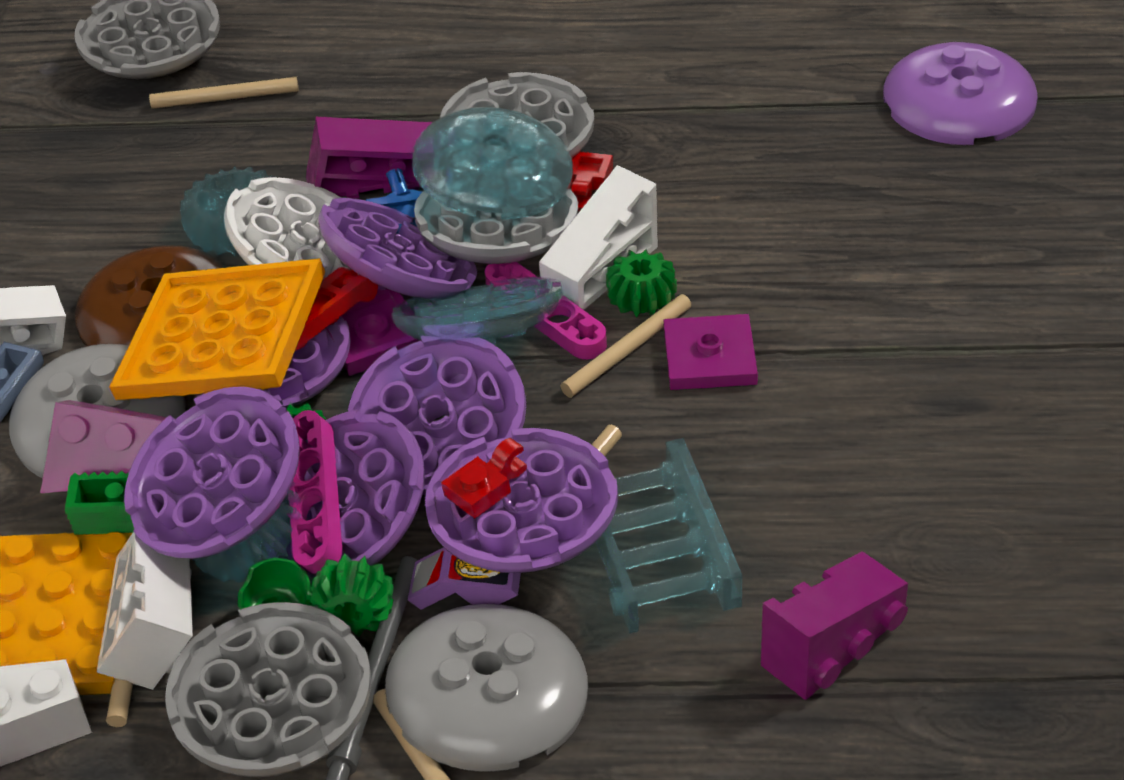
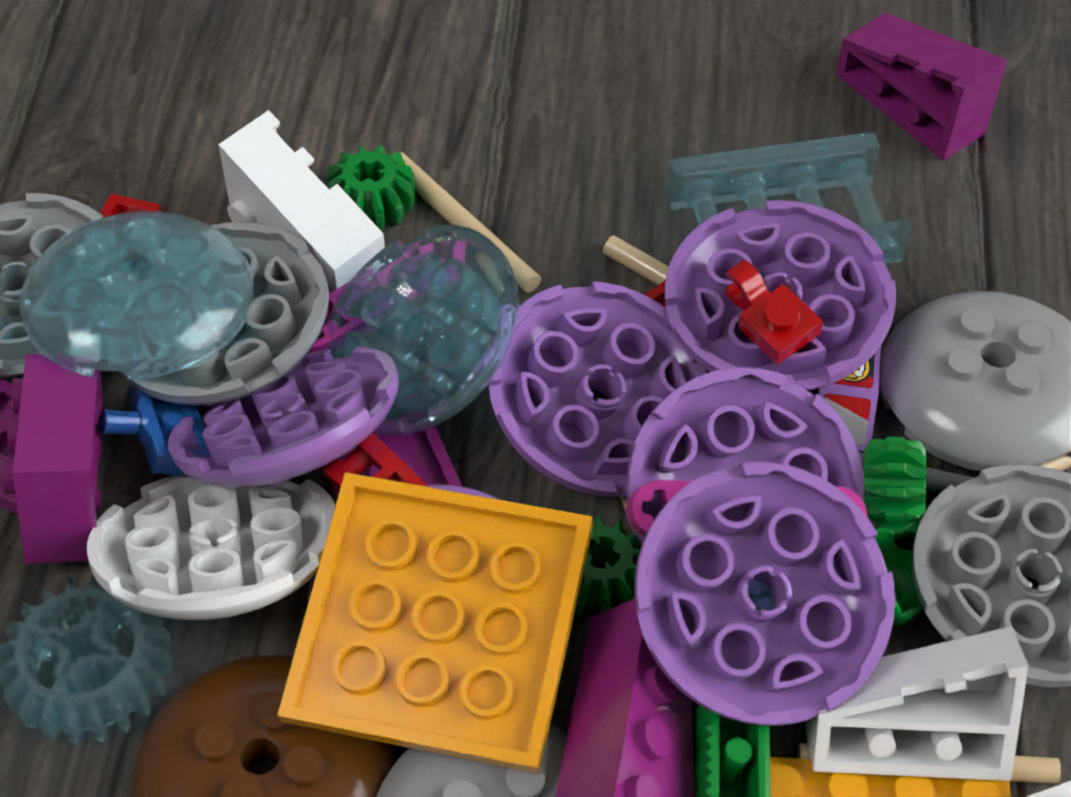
camera: 90 degrees left, 10 degrees up
magenta plate [663,314,758,390] -> none

